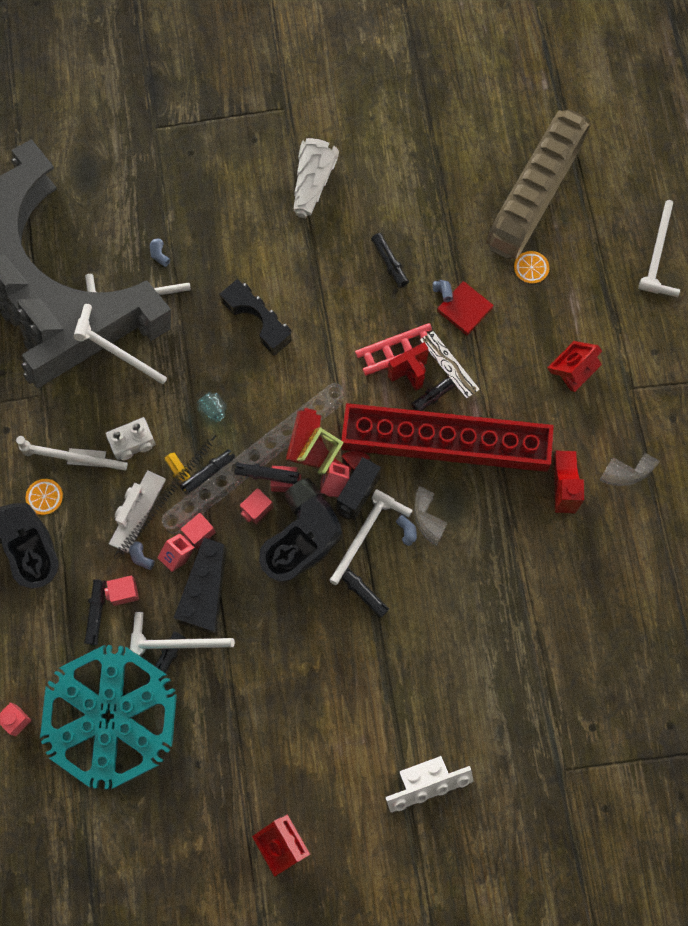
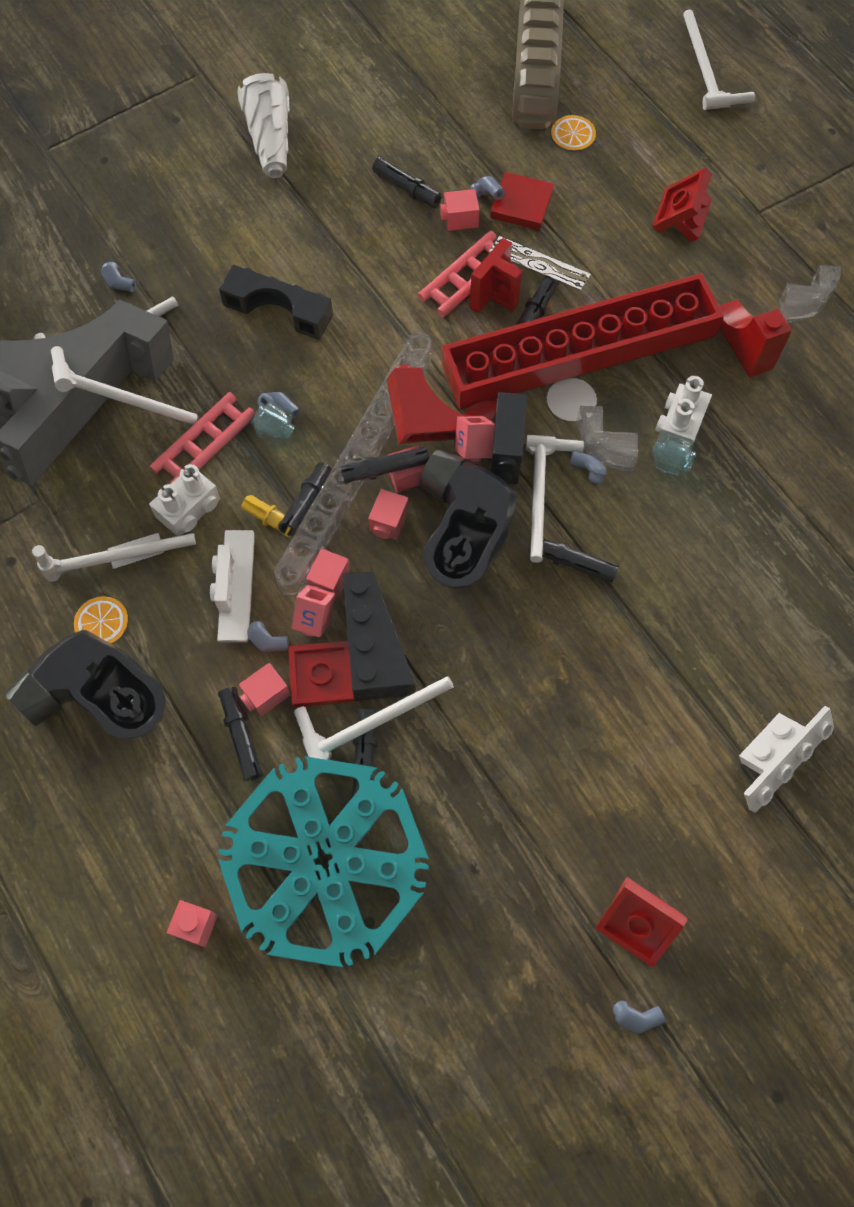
camera: 25 degrees left, 5 degrees down
black piece [114,435,216,559] -> none
yellowish green piece [297,427,344,475] -> none
none -> coral bar [149,392,257,484]
none -> sand blue arm [258,392,300,420]
none -> red tile [288,640,354,708]
none -> coral brick [440,189,479,231]
none -> white sticker [547,378,597,421]
none -> sand blue arm [613,1001,666,1034]
none -> clear light blue head [651,435,697,477]
none -> white brick [655,376,712,455]

